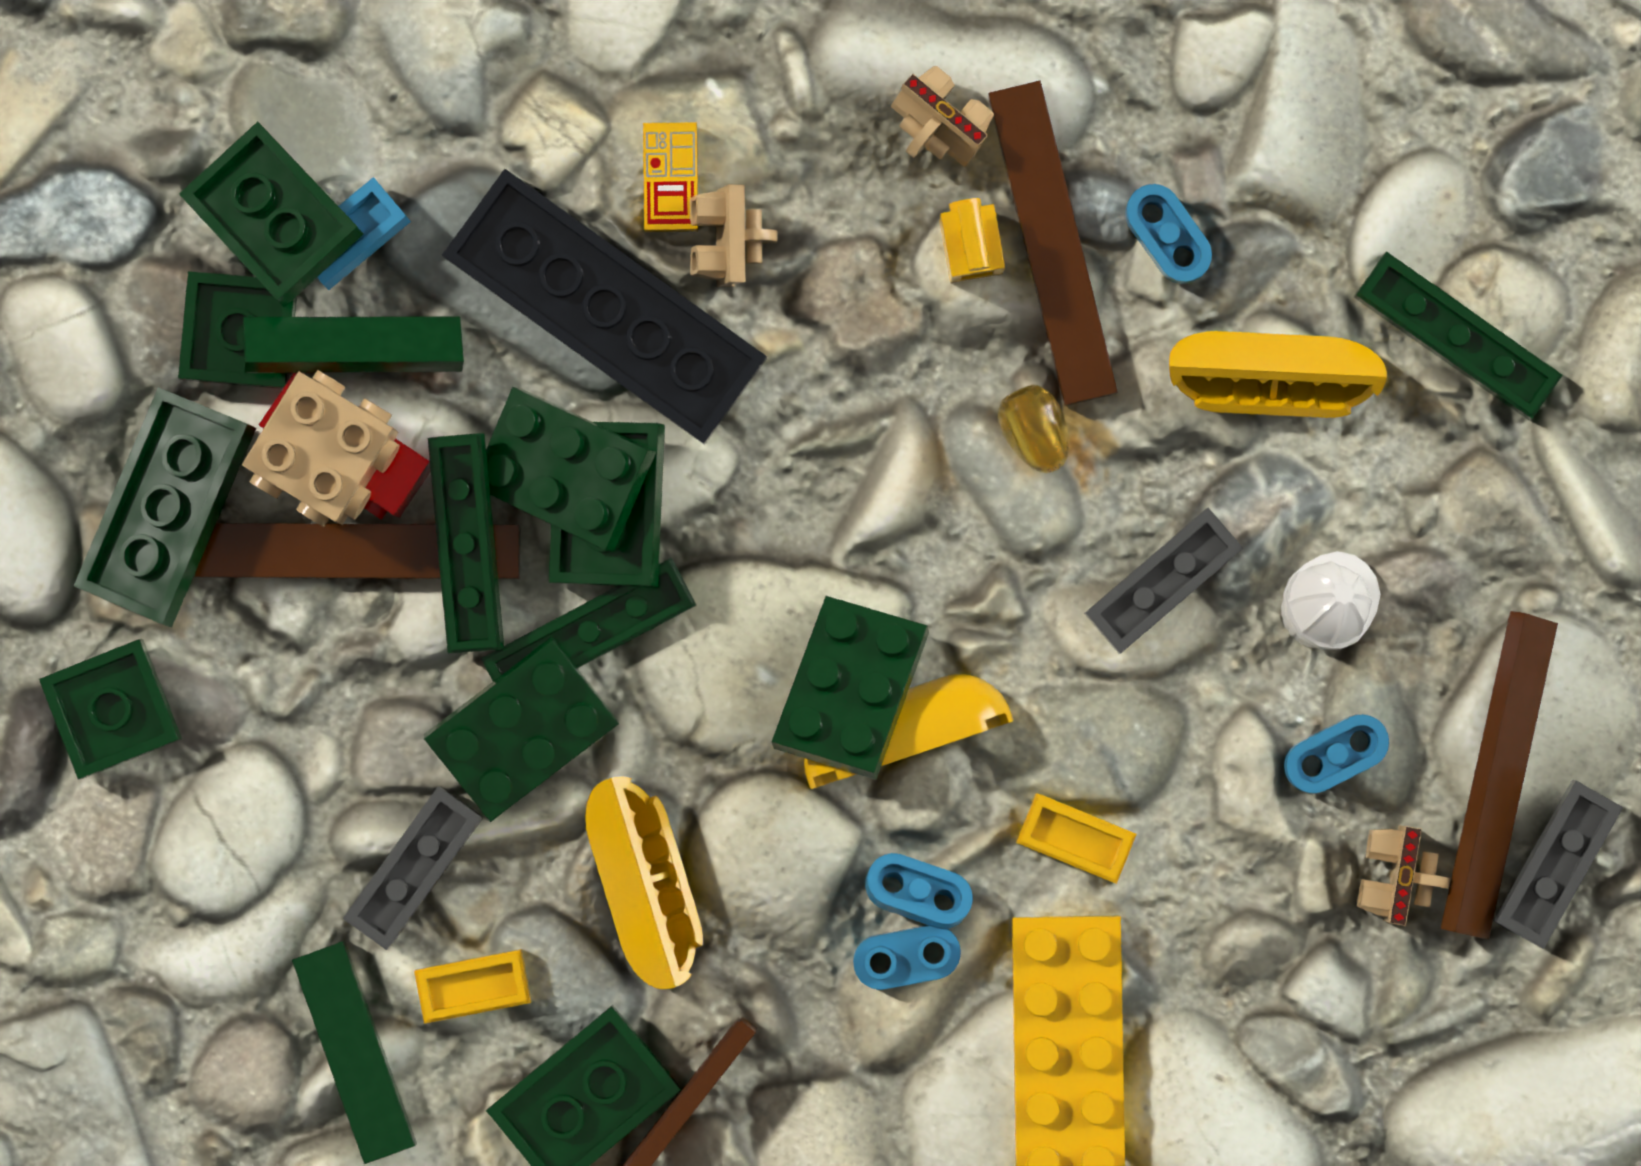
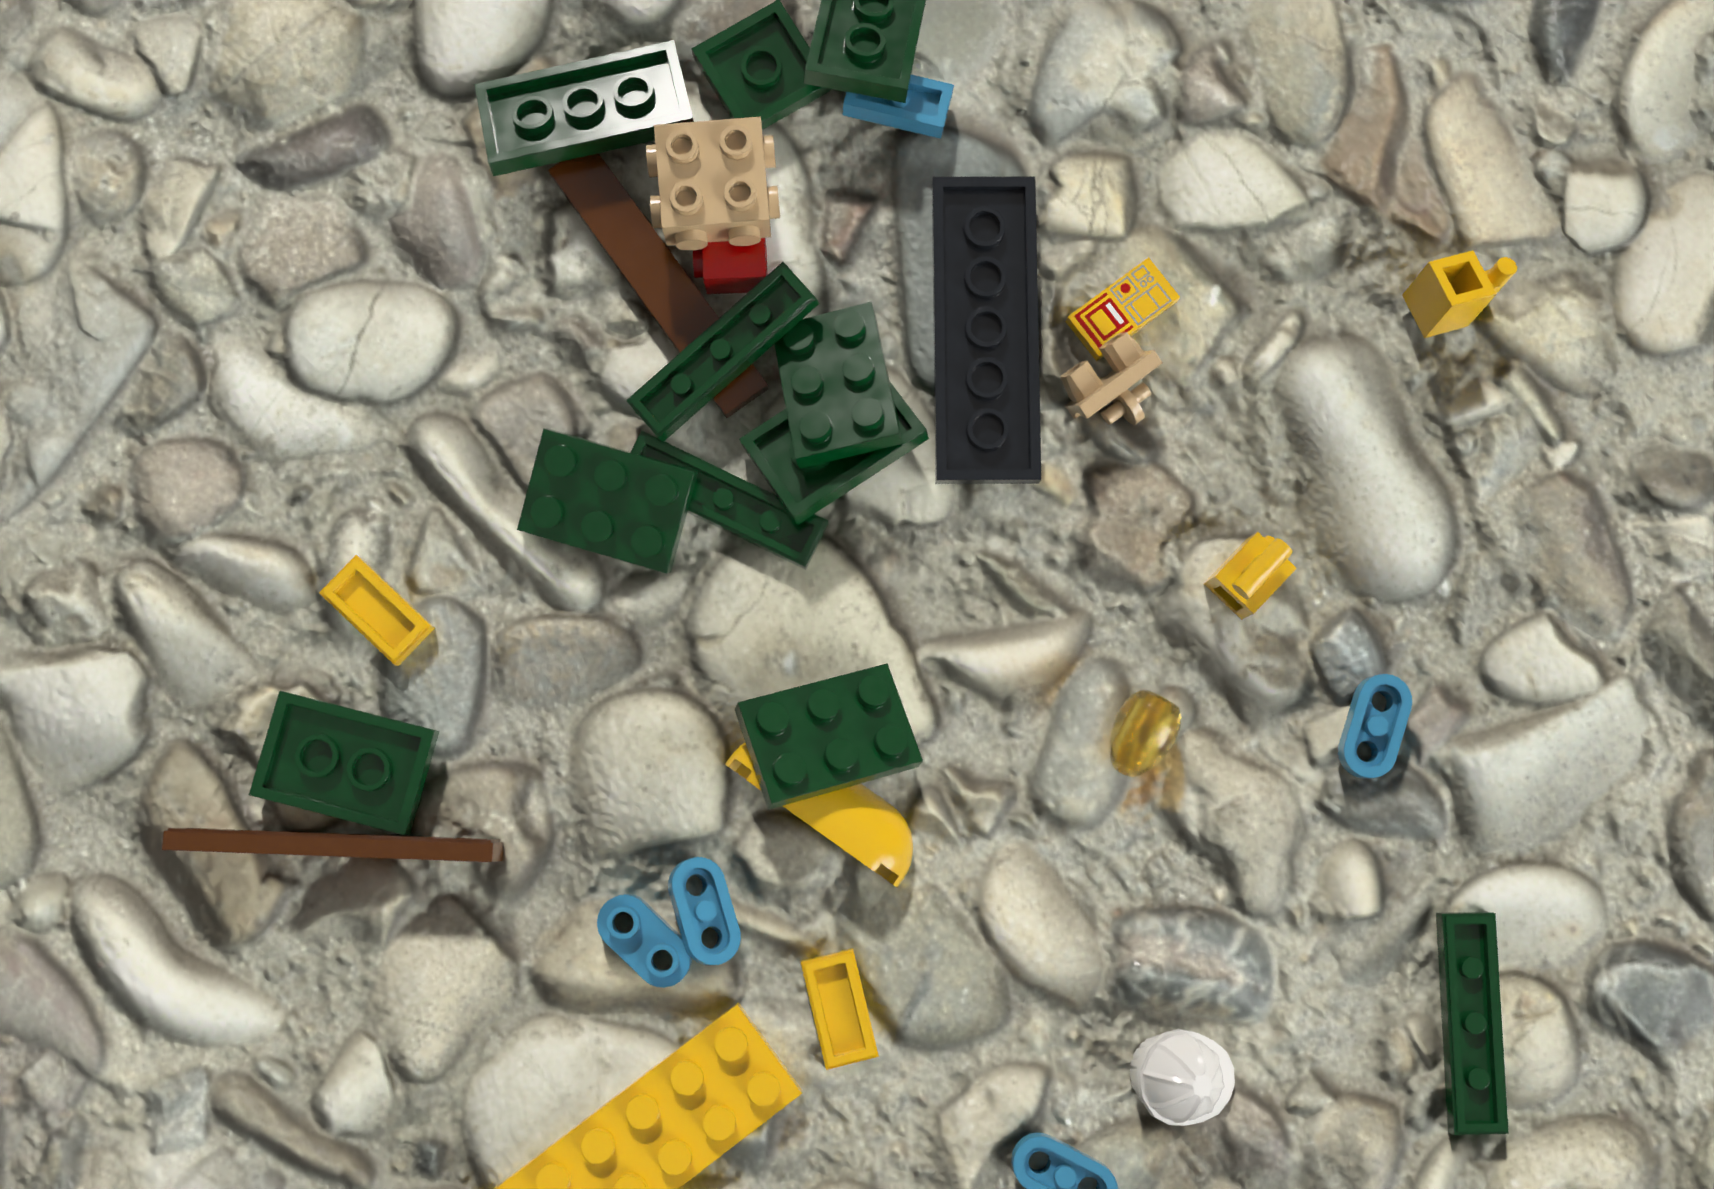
camera: 45 degrees right, 5 degrees down
dark green plate [39,639,182,780] -> none
dark green tile [243,316,464,373] -> none
dark green tile [292,940,417,1164] -> none
dark grey plate [343,786,484,950] -> none
yellow brick [585,776,703,989] -> none
tan hips [891,66,994,167] -> none
reddish brown tile [988,80,1118,406] -> none
dark grey plate [1084,508,1243,654] -> none
yellow brick [1169,331,1387,418] -> none

